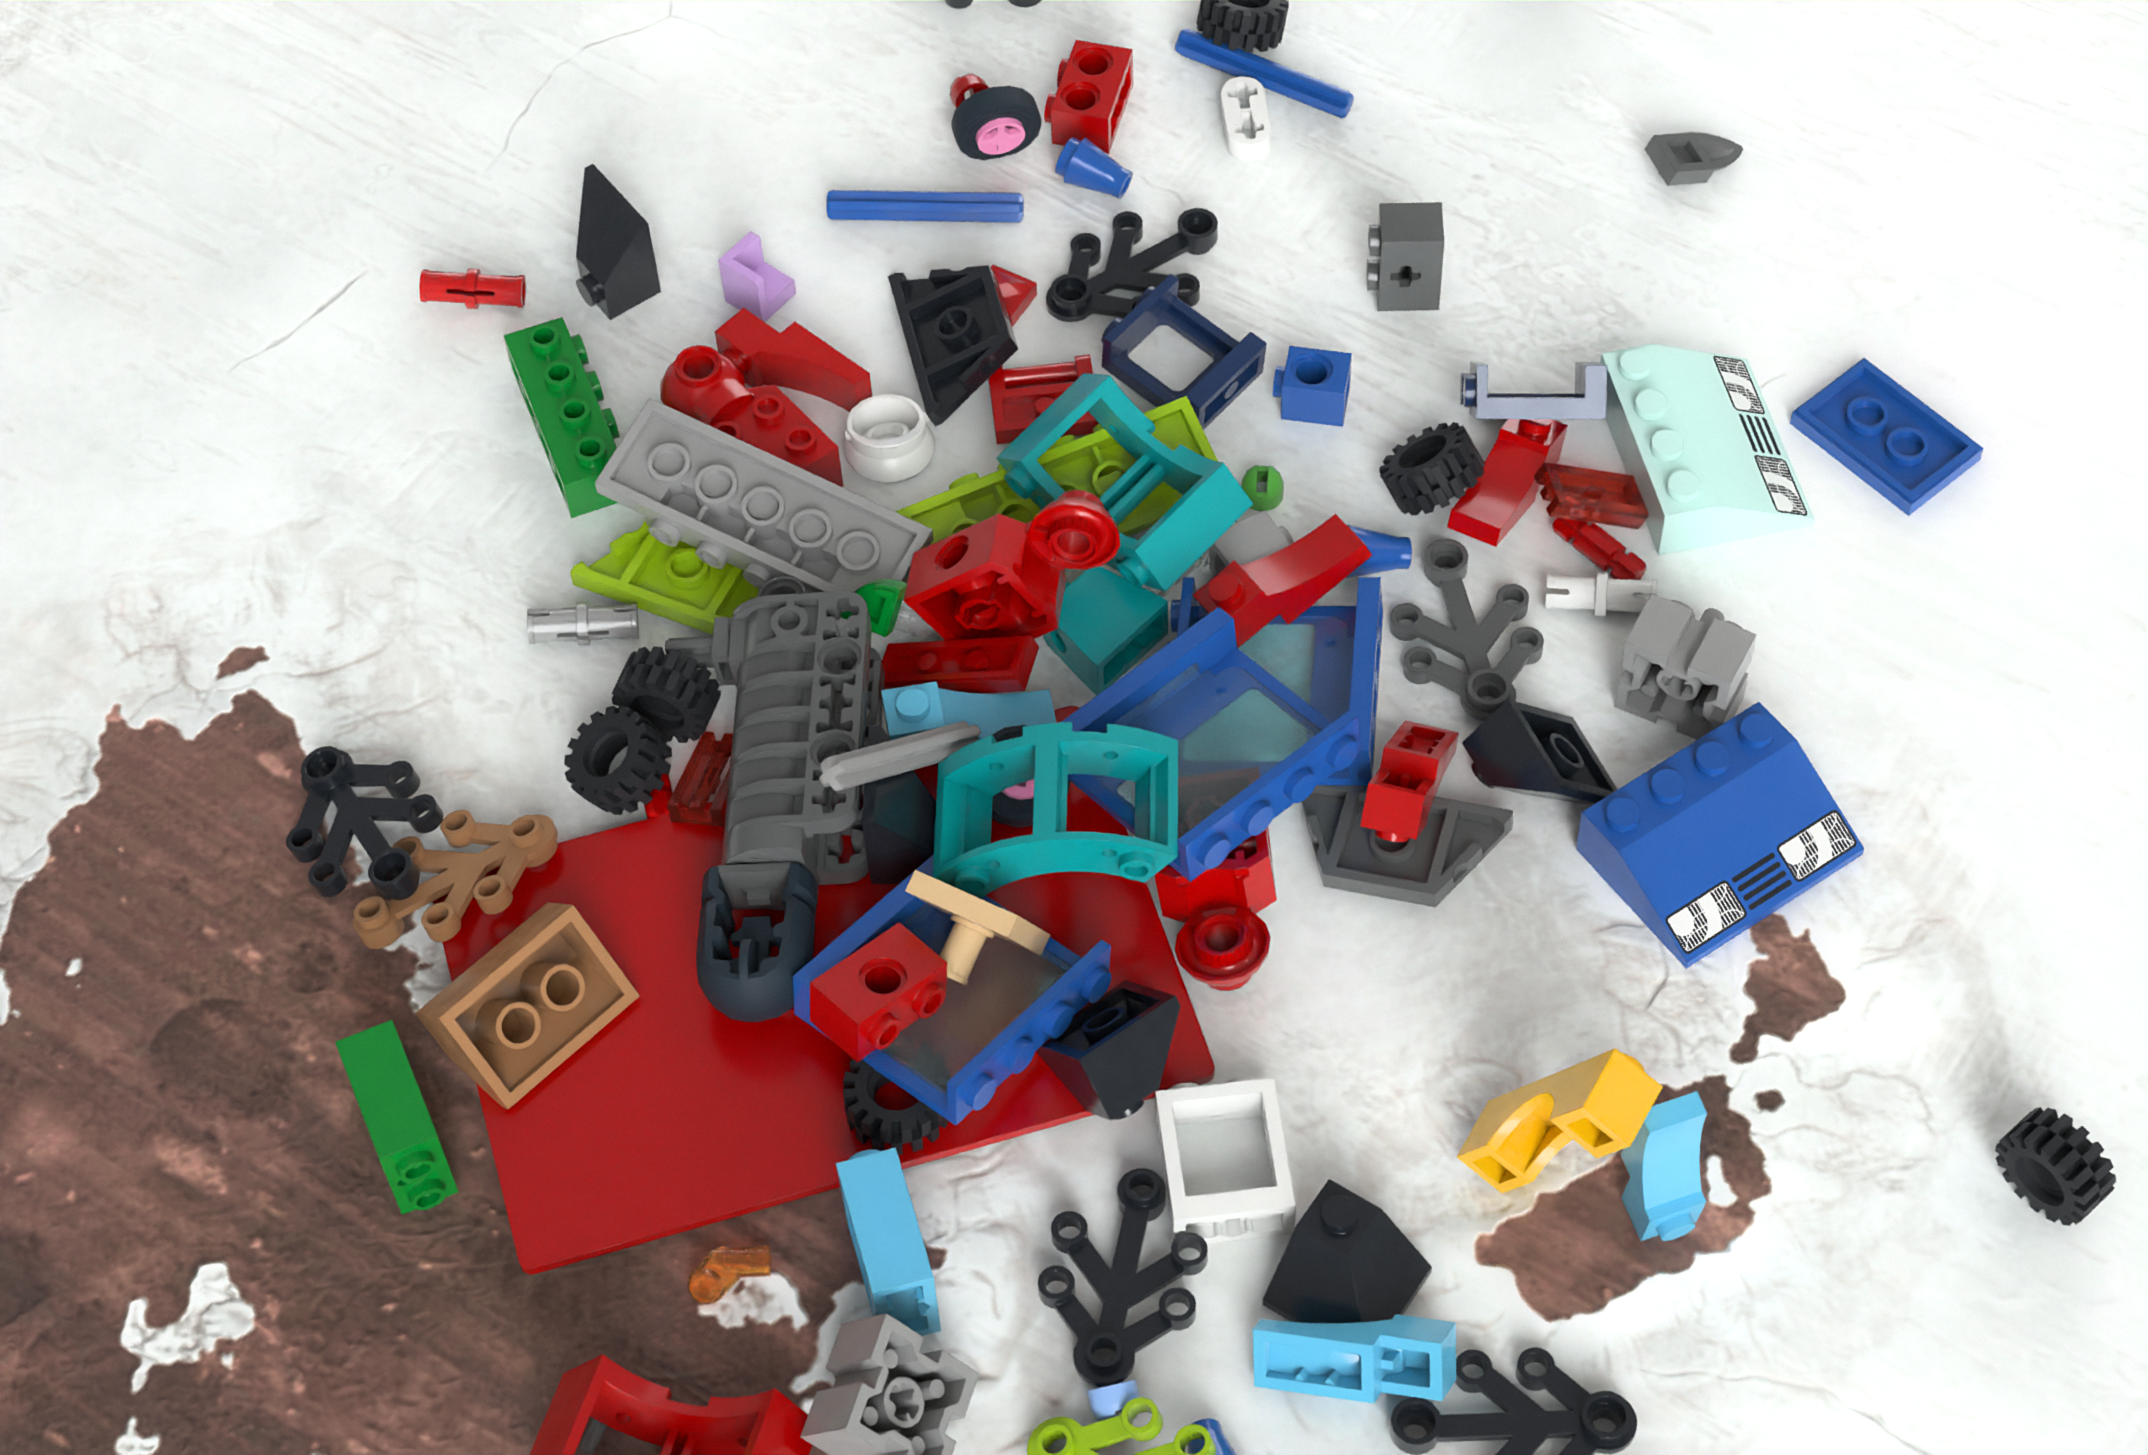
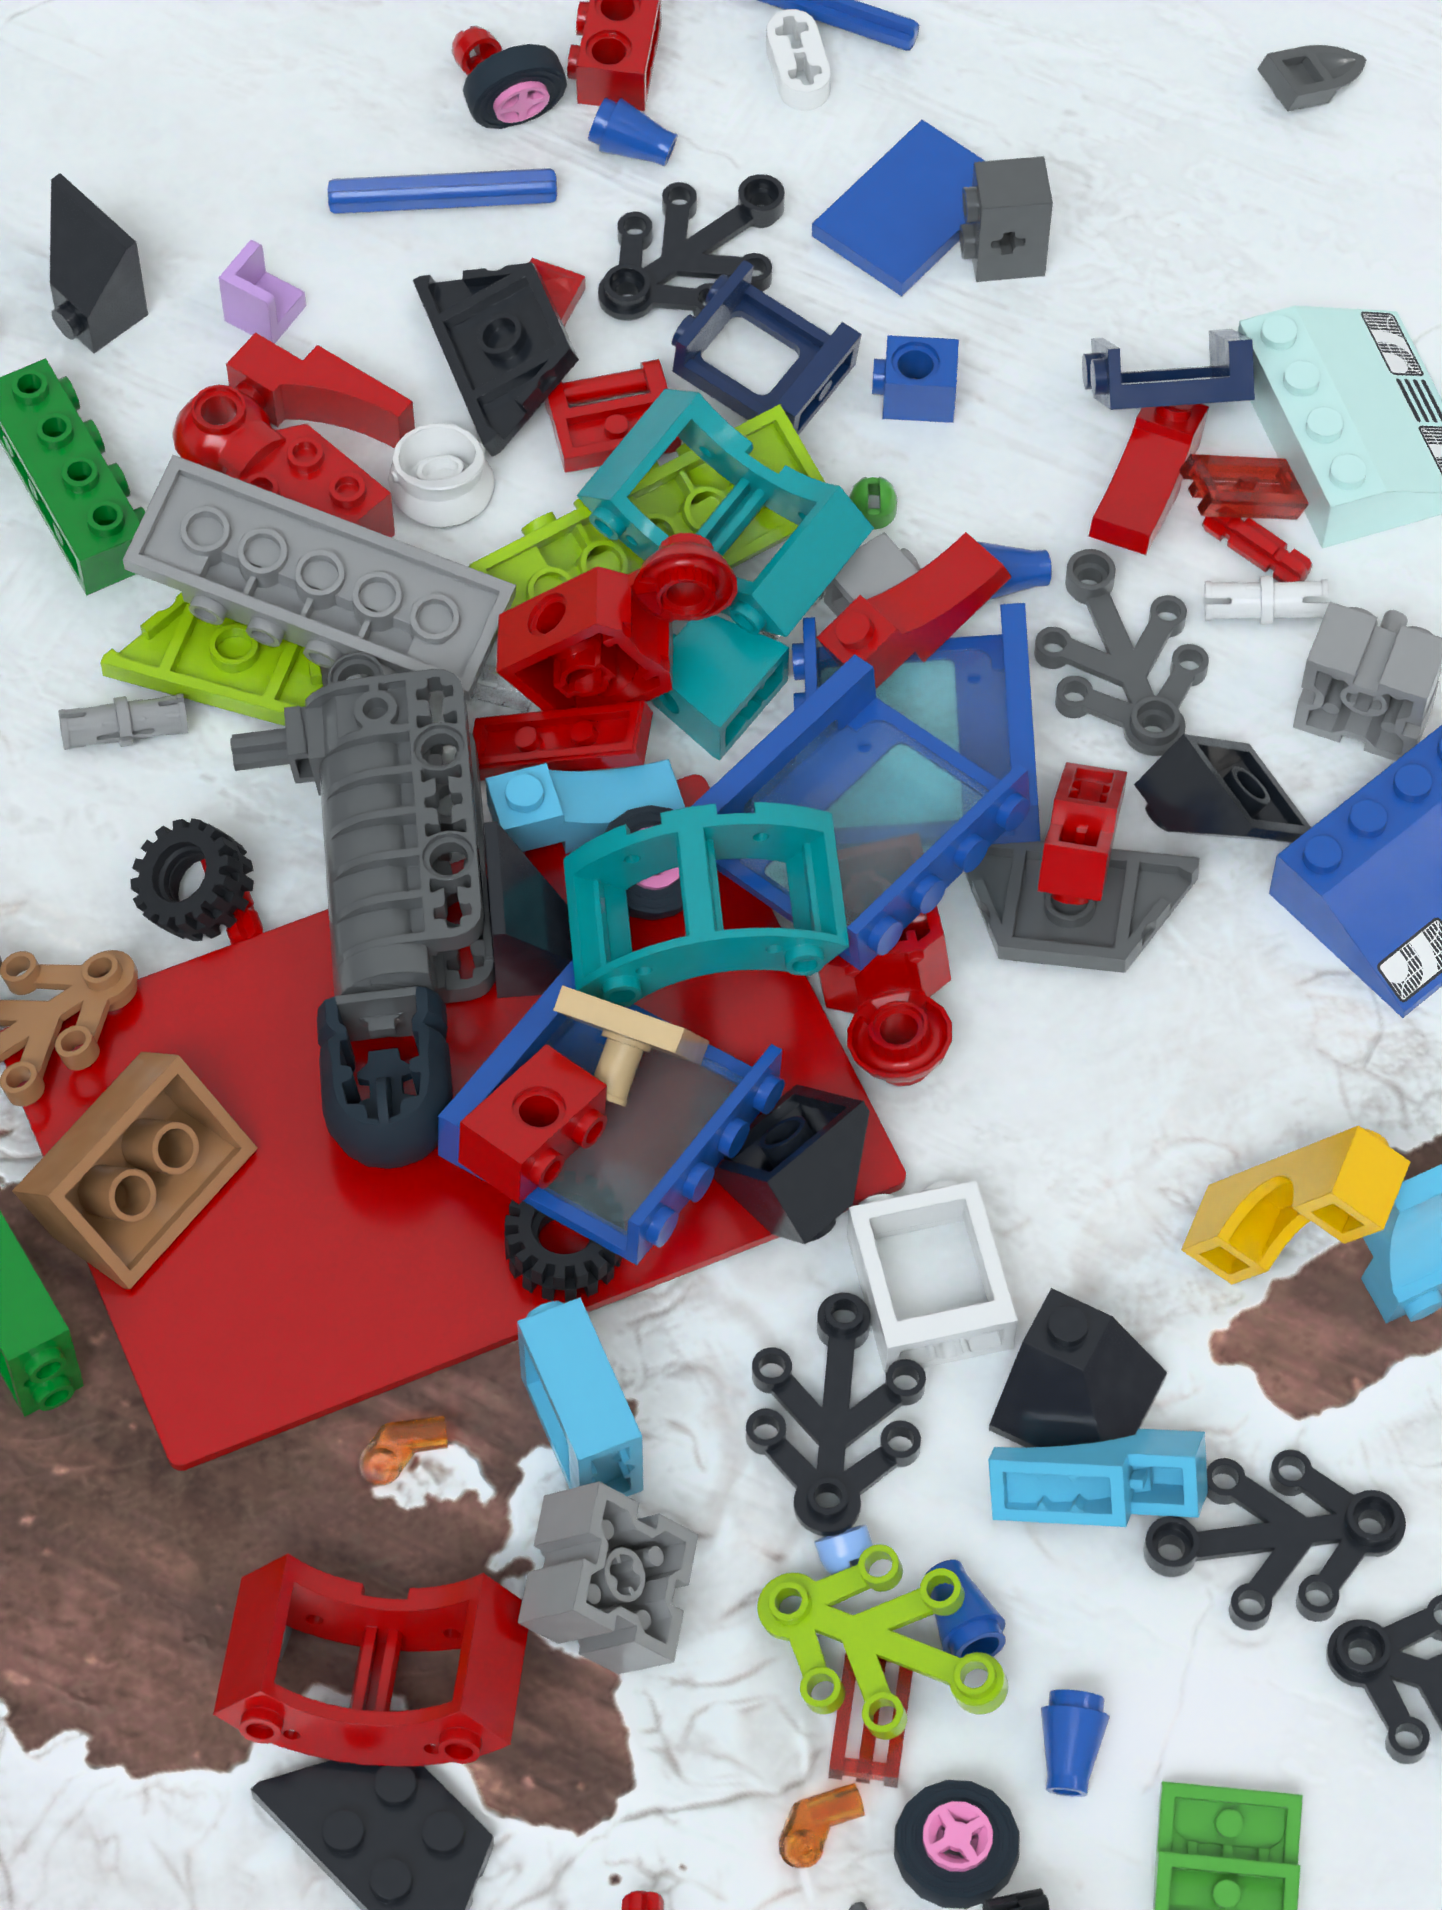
camera: 10 degrees left, 5 degrees up
black tyre [611,646,721,743] -> none
clear red tile [667,731,733,827] -> none
light grey axle [819,721,981,791] -> none
green tile [841,579,908,638] -> none
black tyre [1379,422,1485,515] -> none
none -> blue tile [812,120,985,297]

